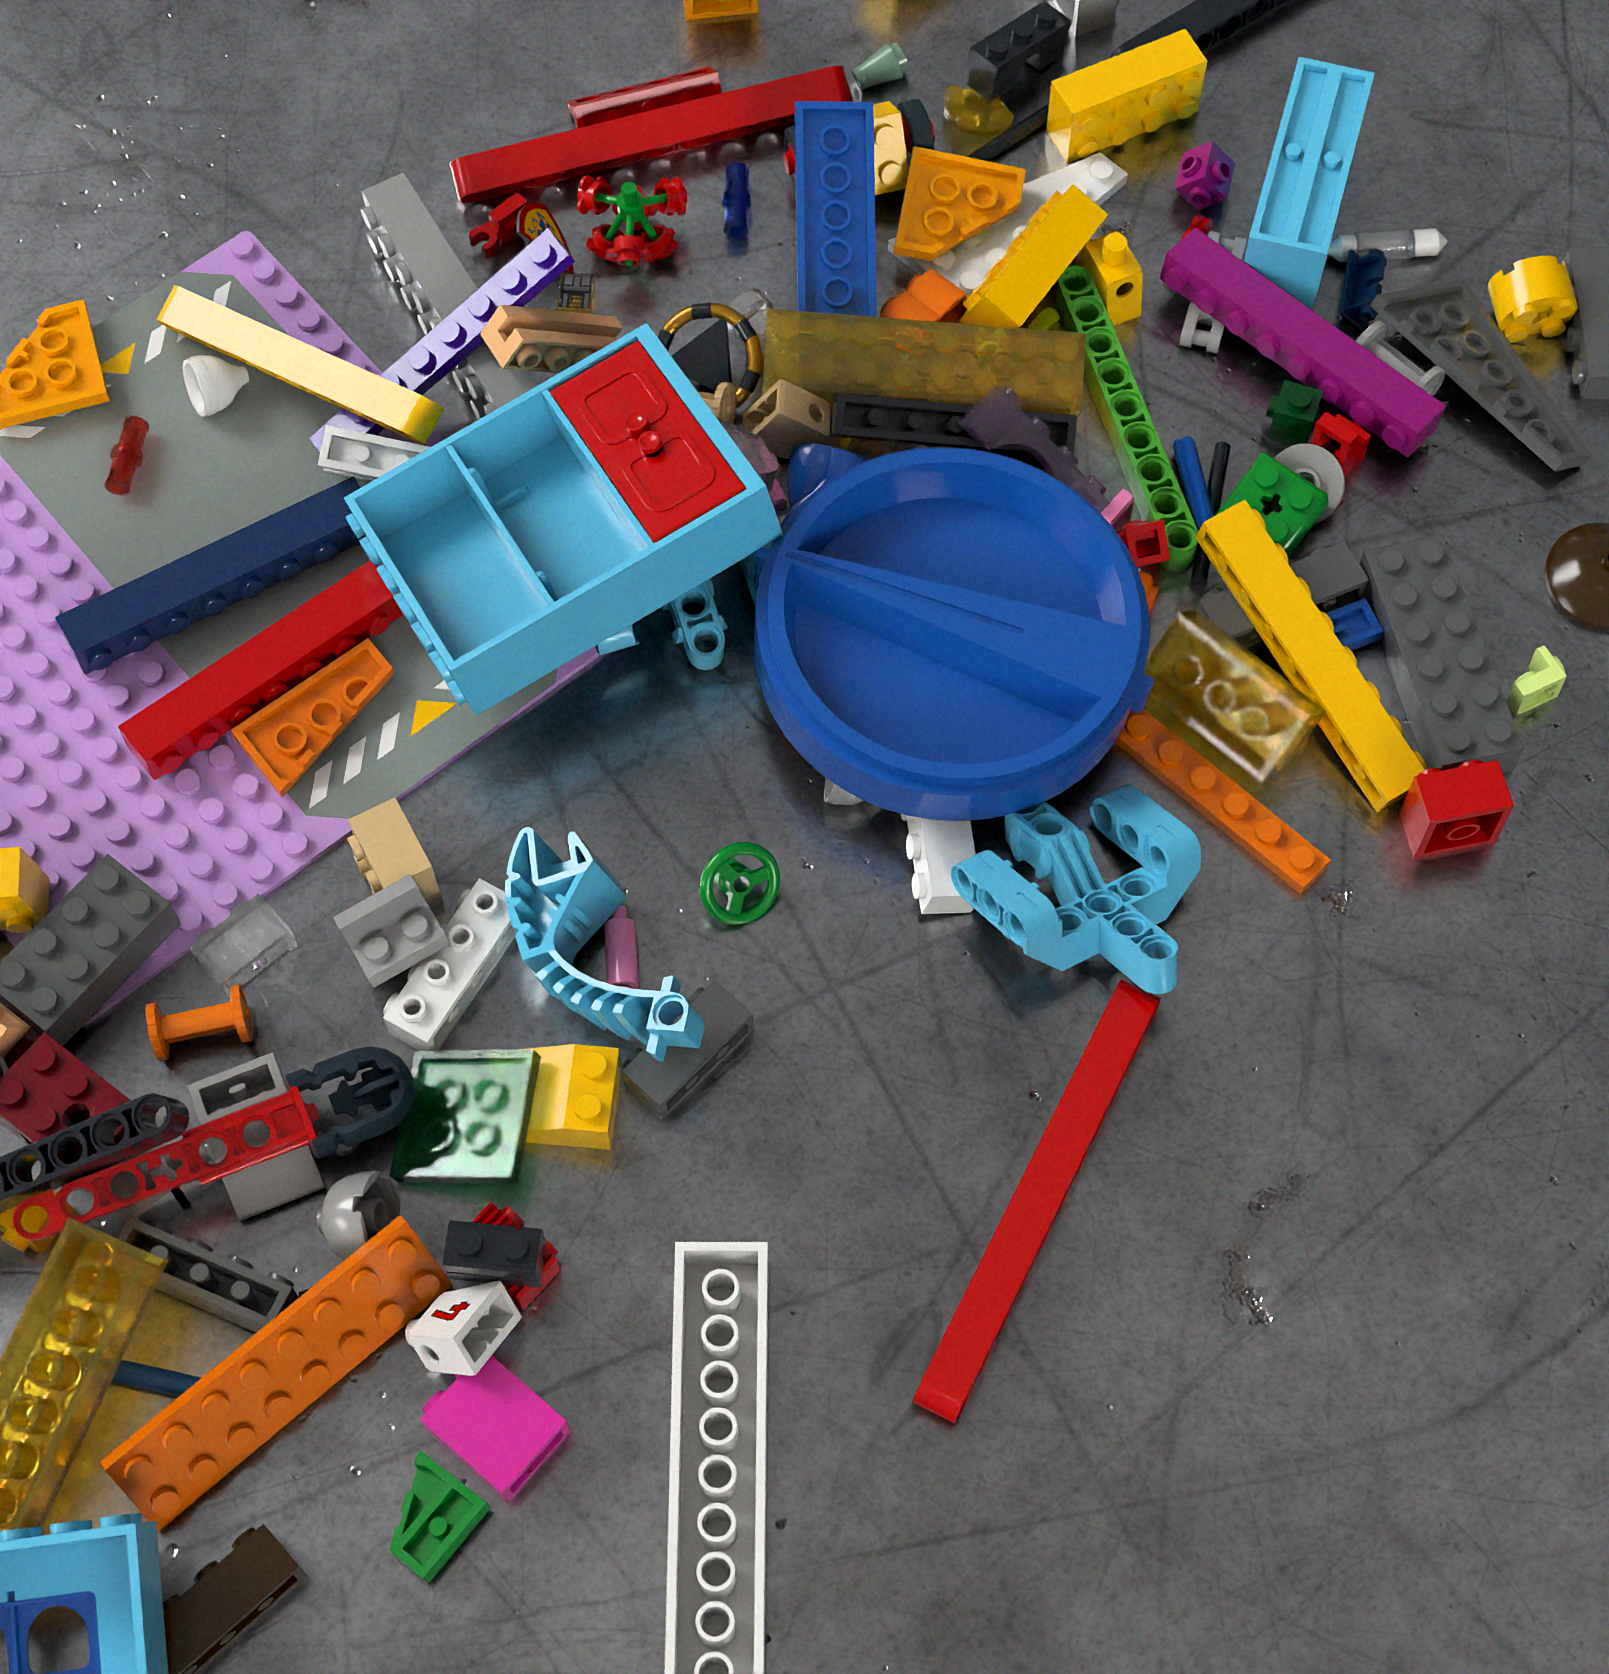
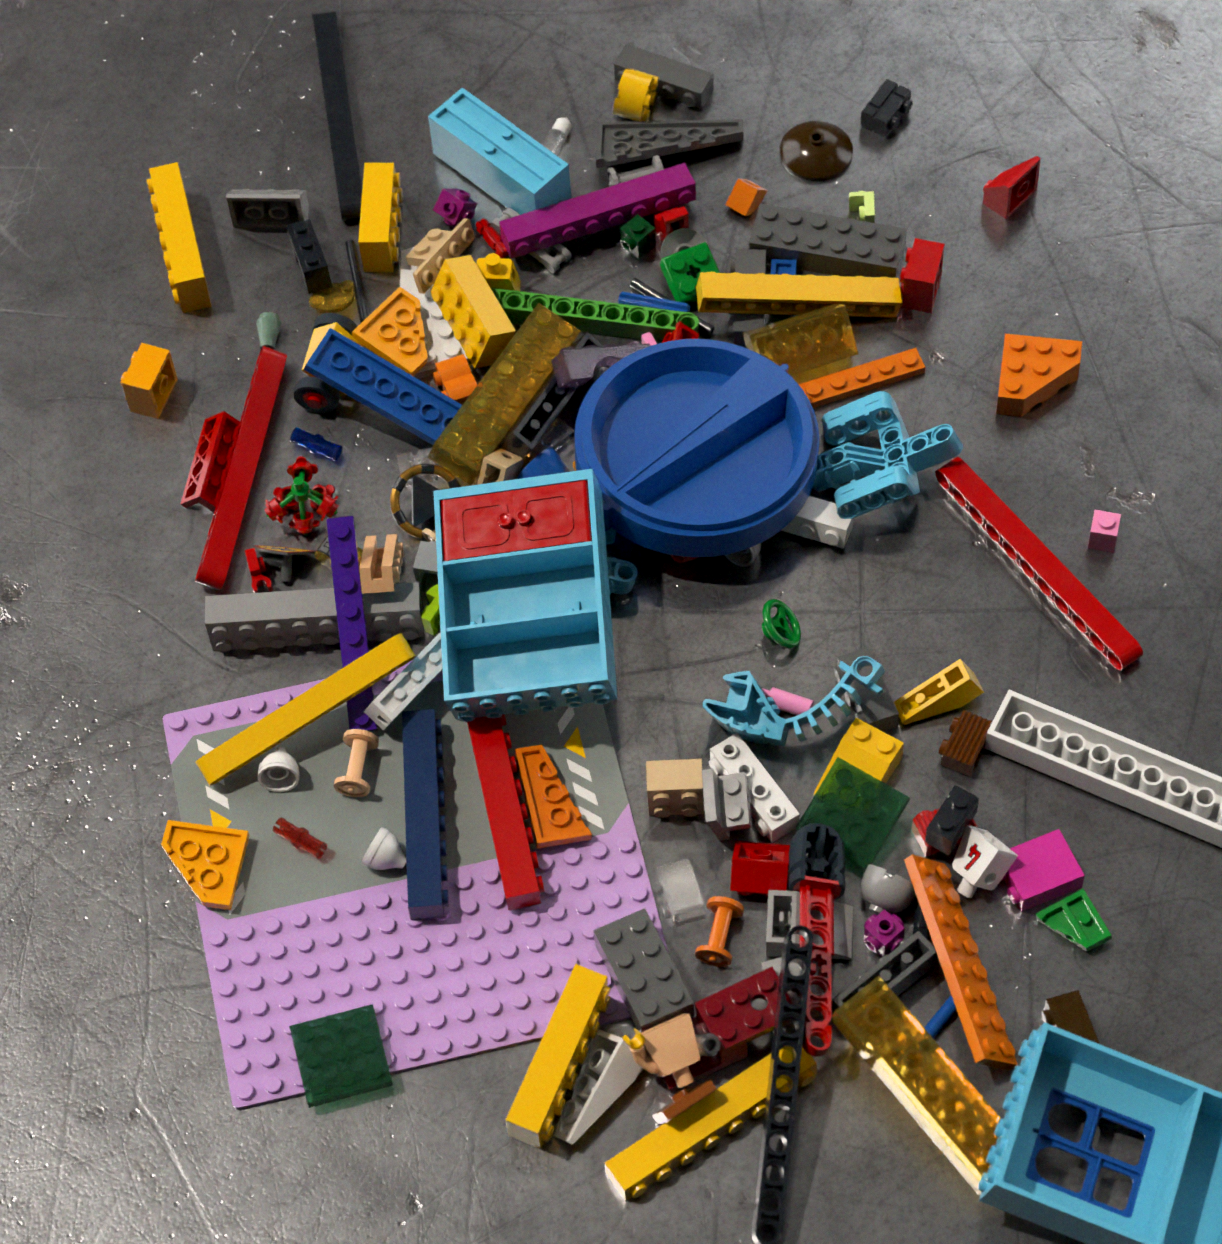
camera: 60 degrees left, 5 degrees down
dark blue hinge [1340,249,1387,332] -> none
none -> light nougat hose [333,729,379,797]
none -> white helmet [361,827,407,870]
none -> tan bracket [406,218,475,294]
none -> orange brick [725,178,768,216]
none -> red slope [730,841,790,897]
none -> magenta brick [864,909,905,958]
none -> yellow slope [894,659,984,725]
none -> reddish brown brick [938,710,993,777]
none -> orange brick [996,334,1082,417]
none -> bright pink brick [1088,510,1121,553]

